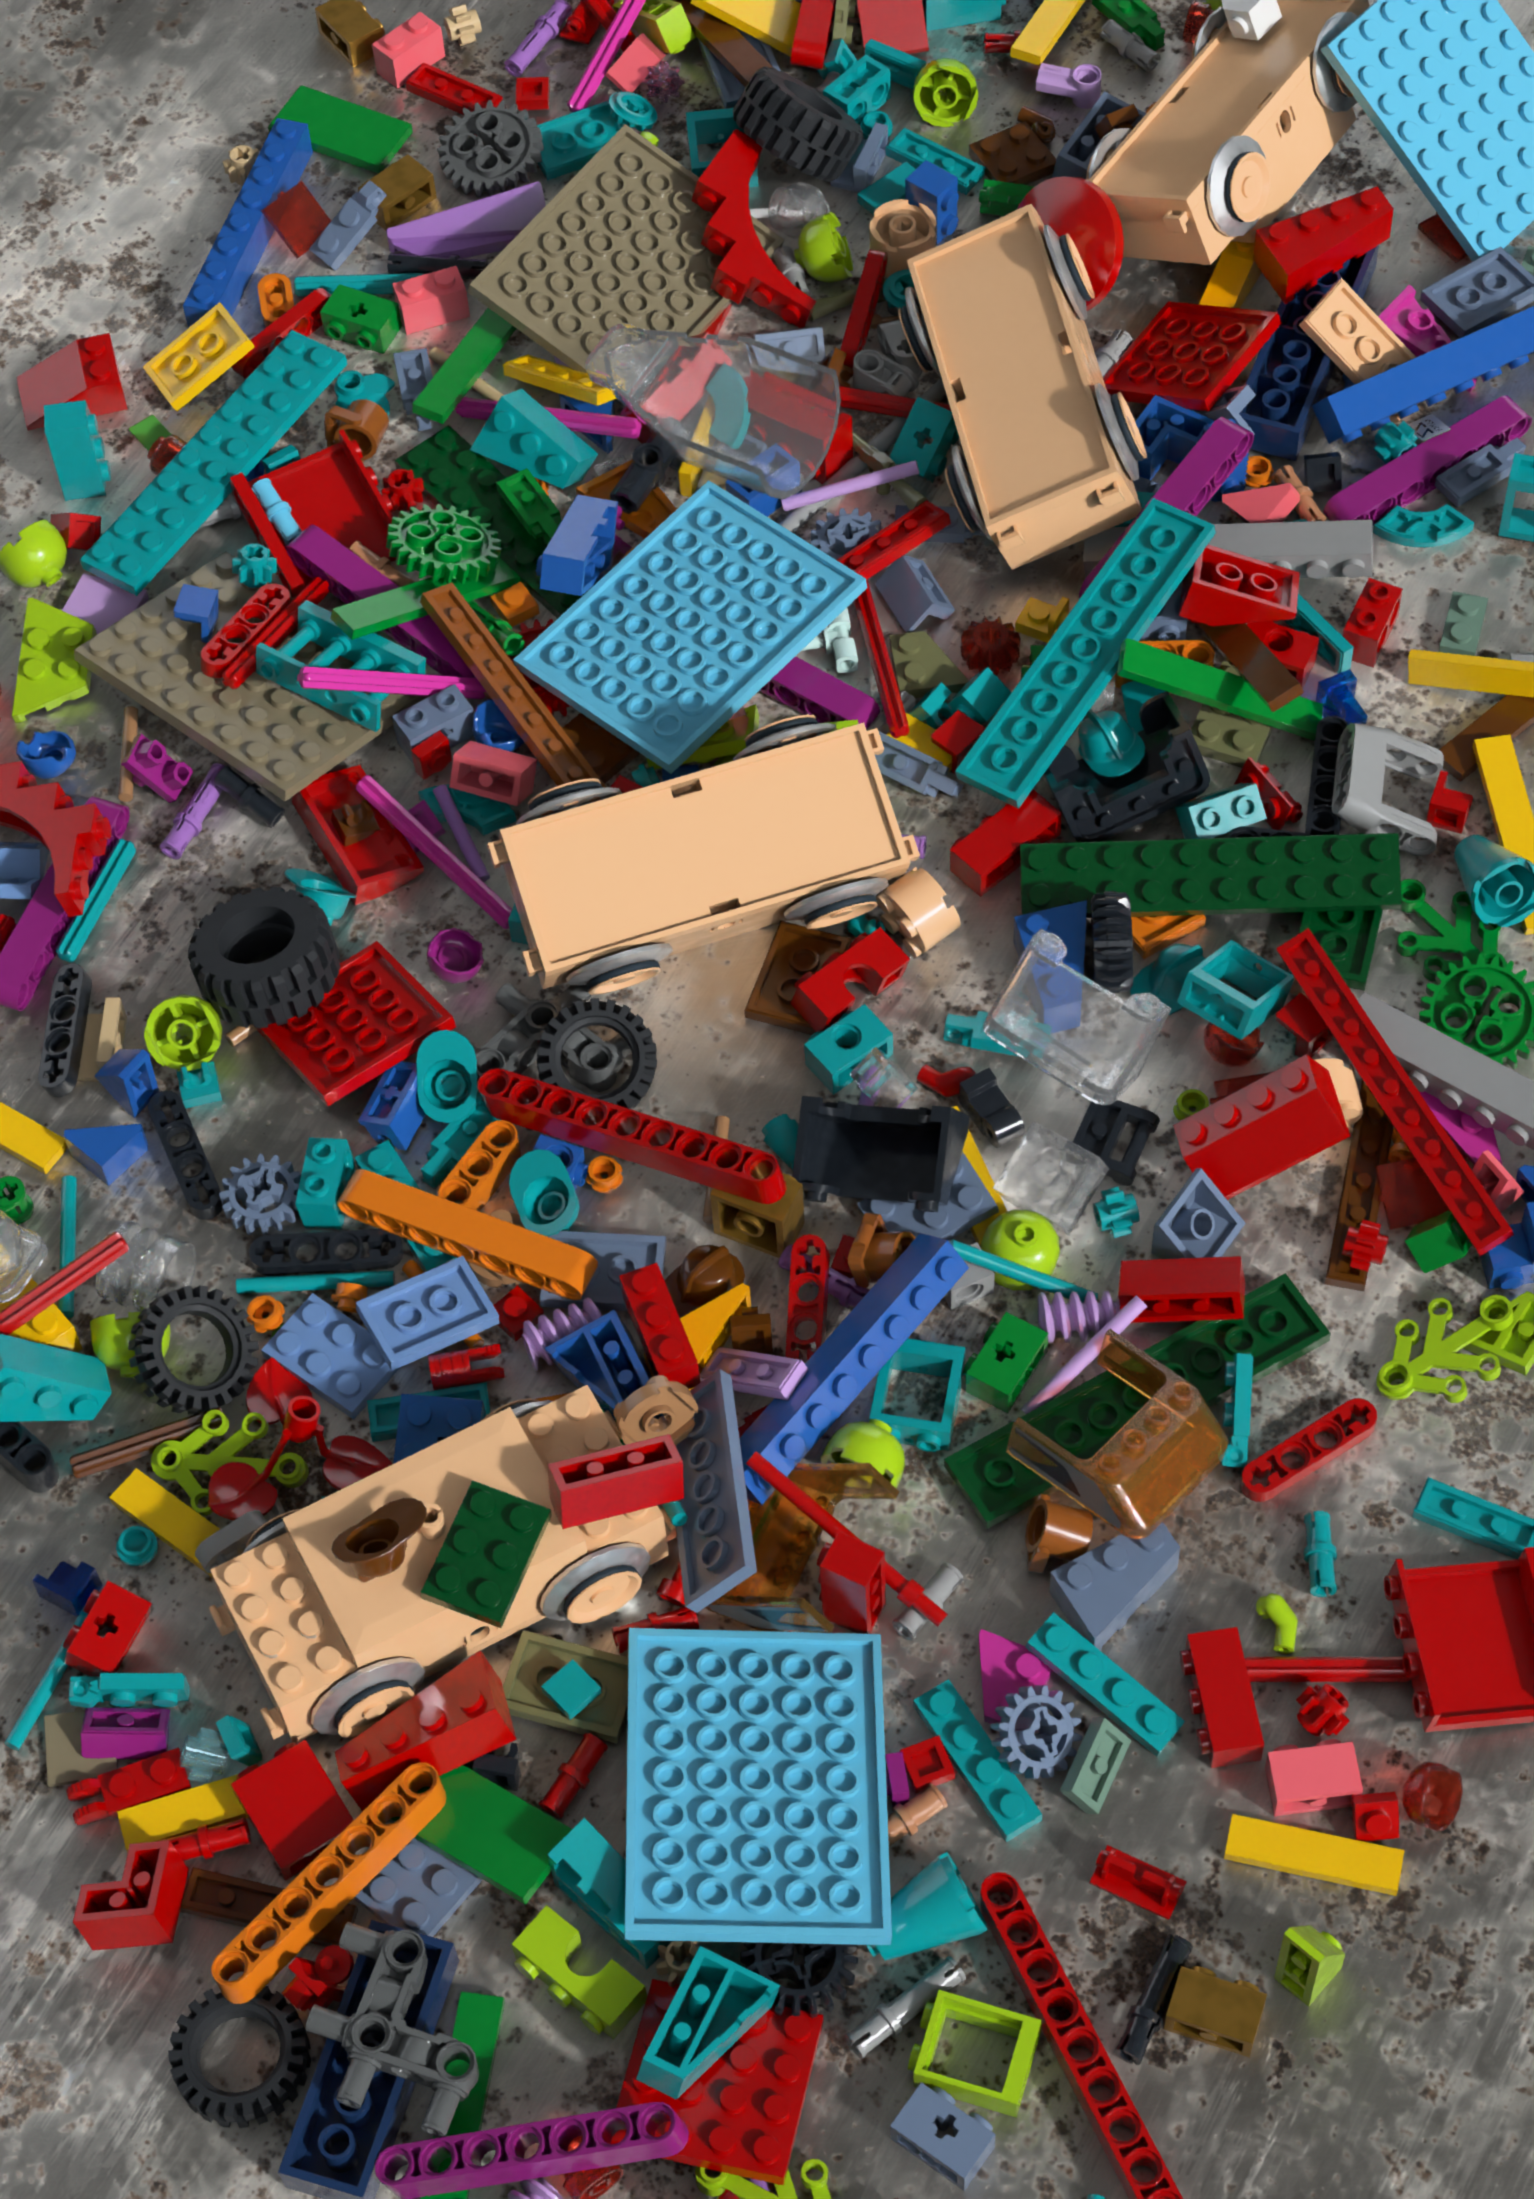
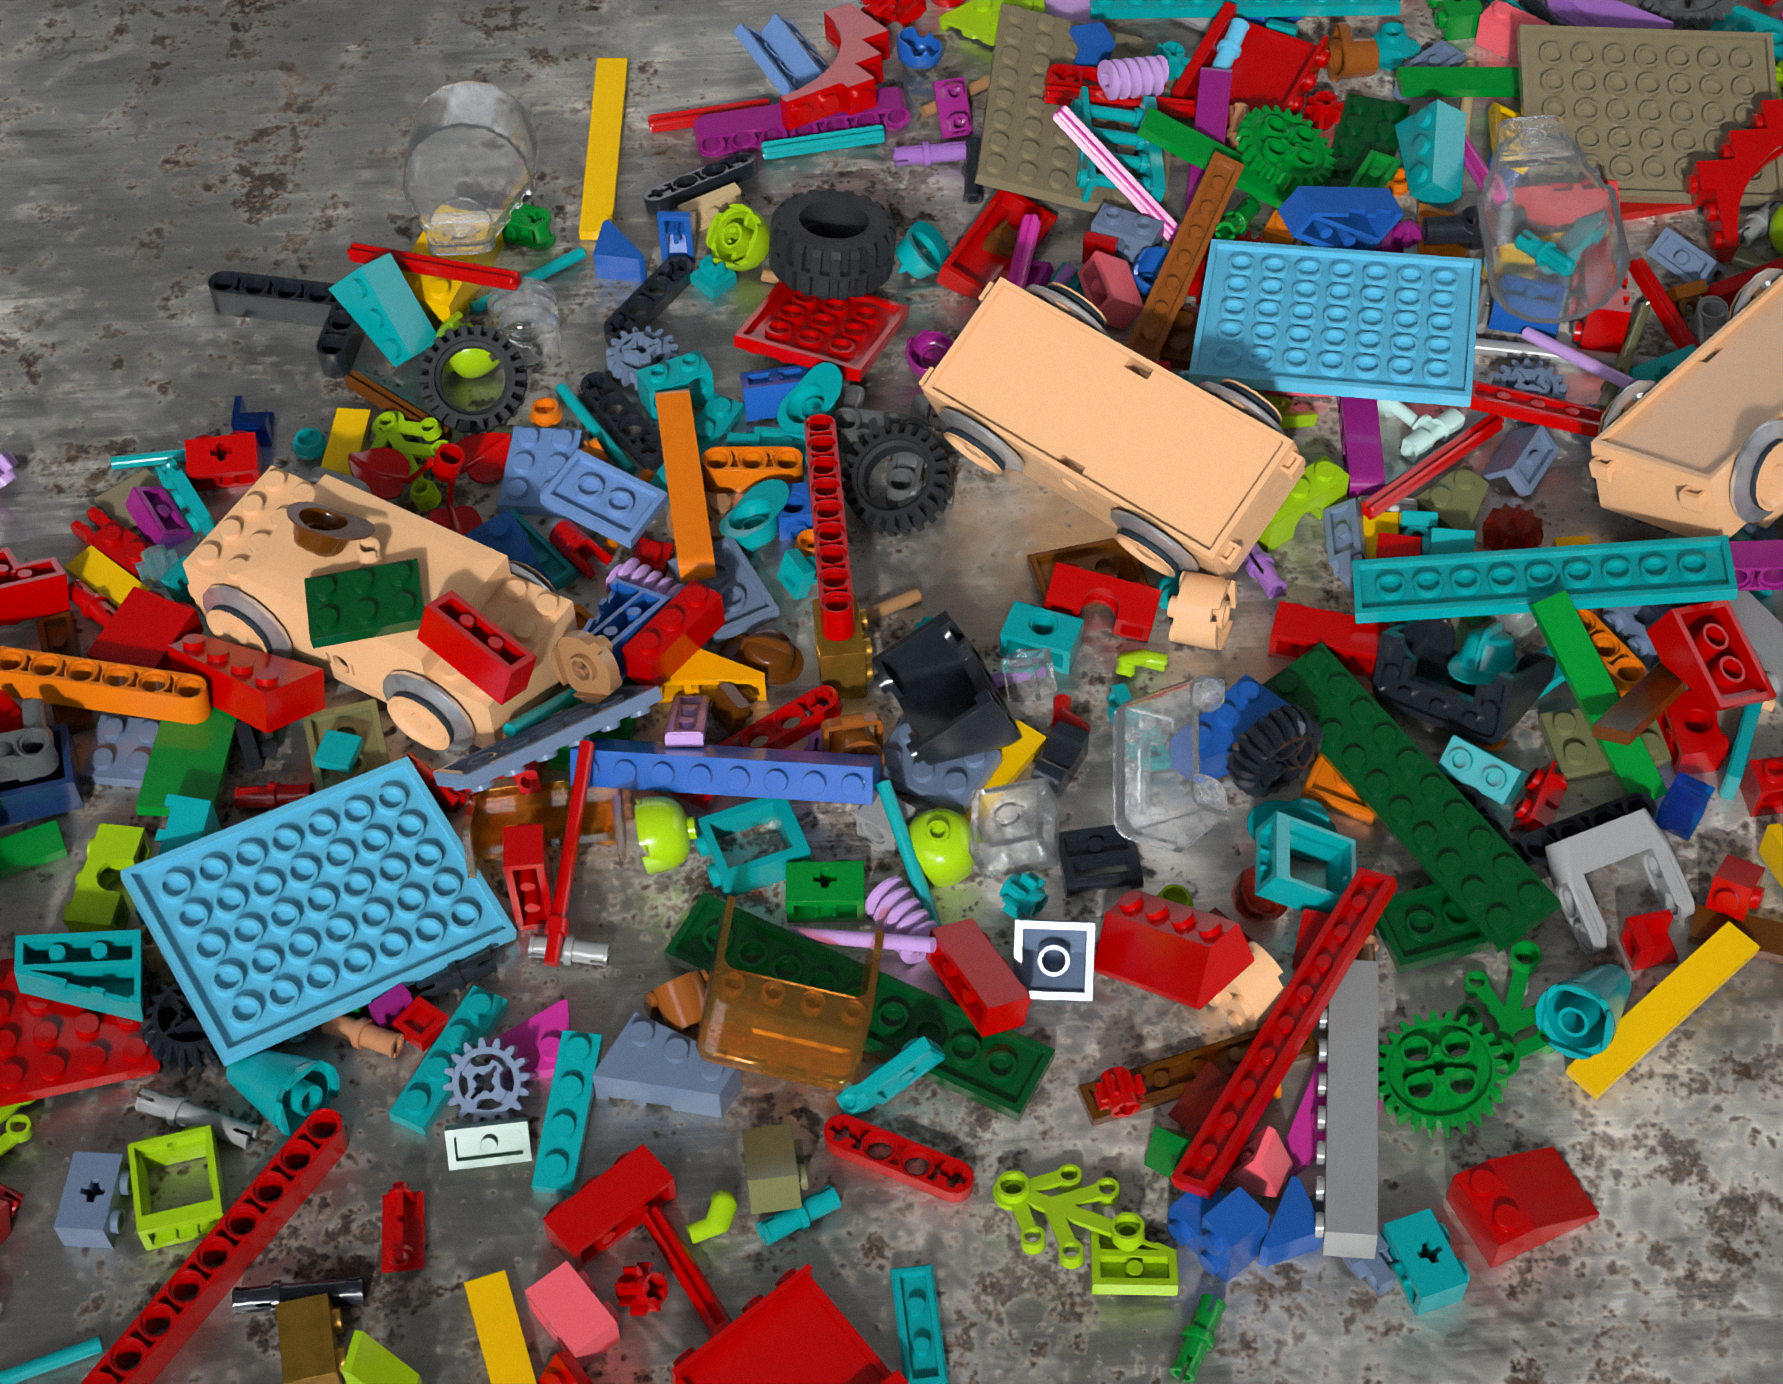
camera: 55 degrees right, 5 degrees down
none -> black pin [415,949,498,1002]
none -> olive brick [742,1123,808,1215]
none -> teal tile [777,548,817,600]
none -> lavender piece [1097,55,1169,101]
none -> lime arm [1115,648,1169,677]
none -> teal axle [1515,229,1577,277]
none -> red brick [1705,854,1766,921]

